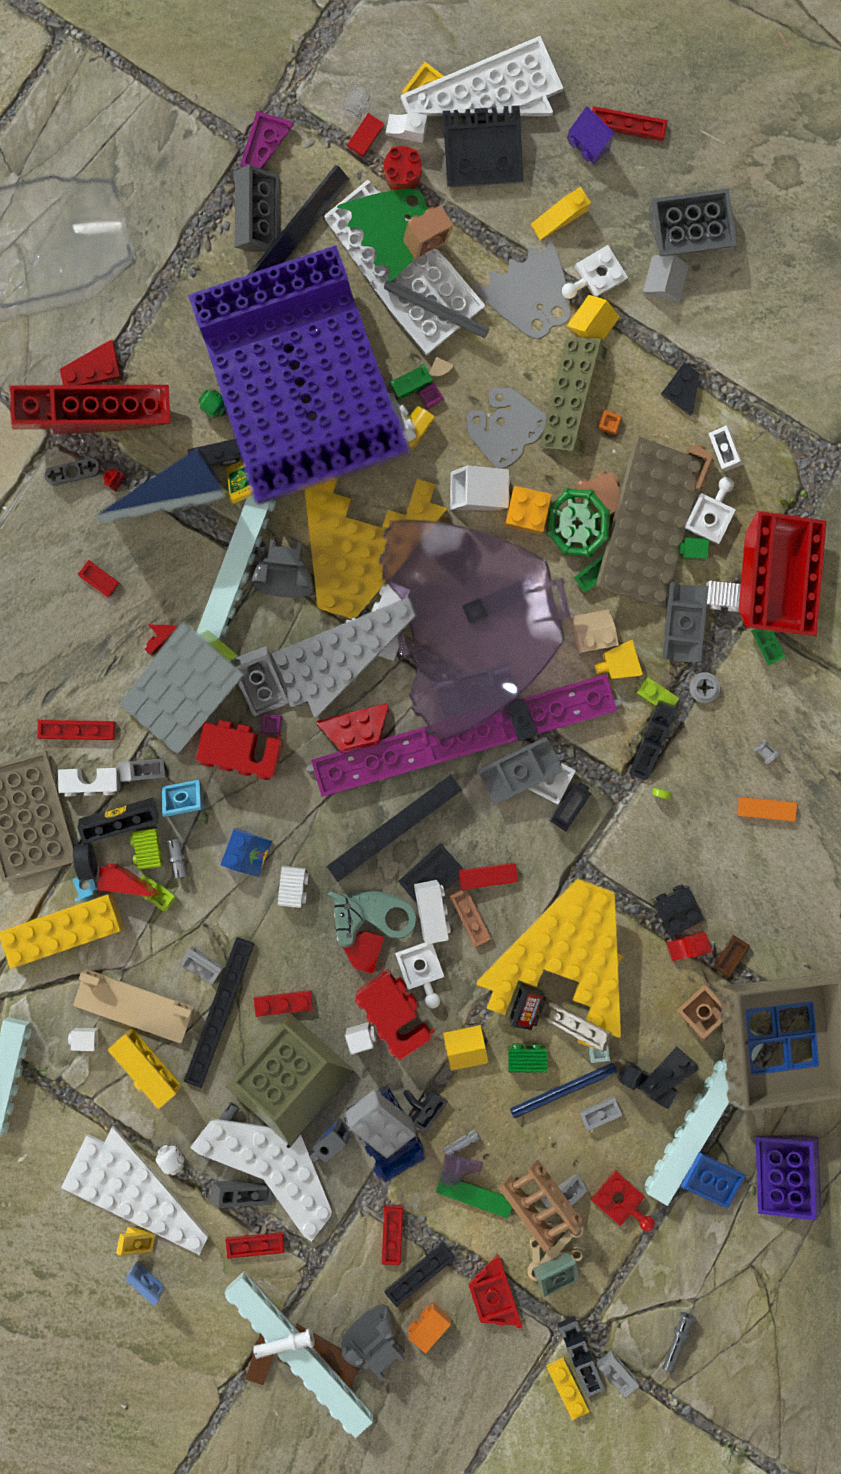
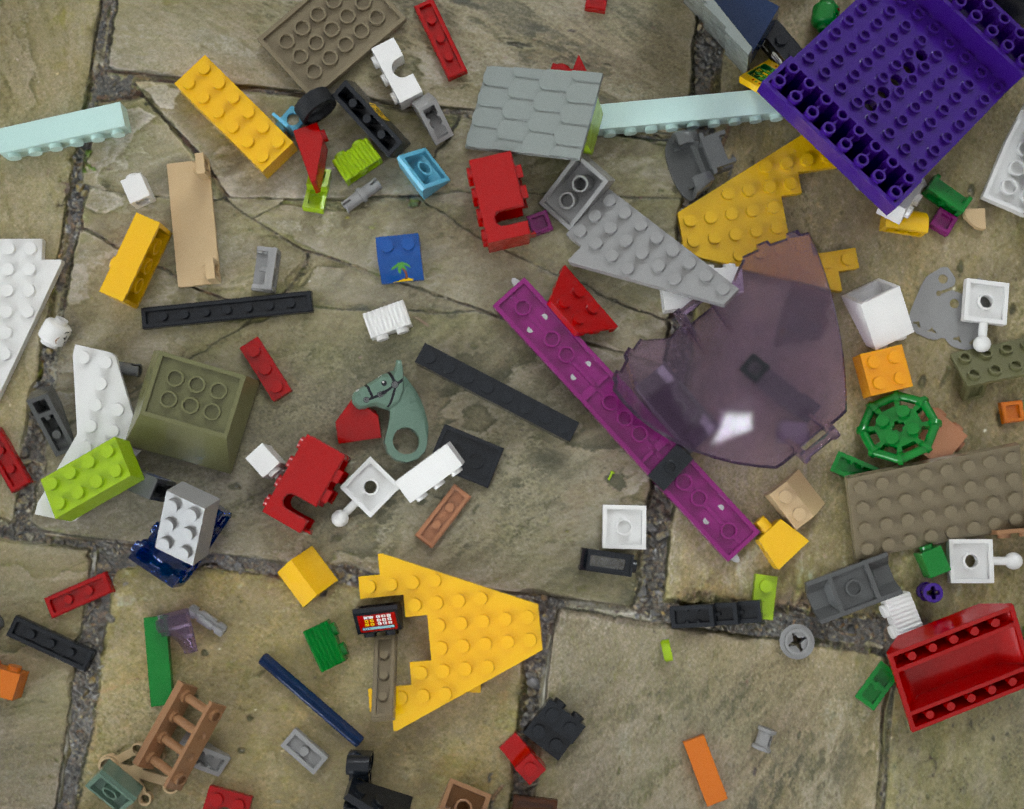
camera: 60 degrees right, 5 degrees down
black plate [403,1090,448,1133] -> none
red tile [458,862,518,890] -> none
red wing [468,1255,523,1328] -> none
dark grey piece [477,737,563,805] -> none
light aqua tile [589,1045,610,1063] -> none
none -> lime brick [41,437,145,521]
none -> dark purple bush [916,582,943,603]
none -> white plate [961,278,1010,352]

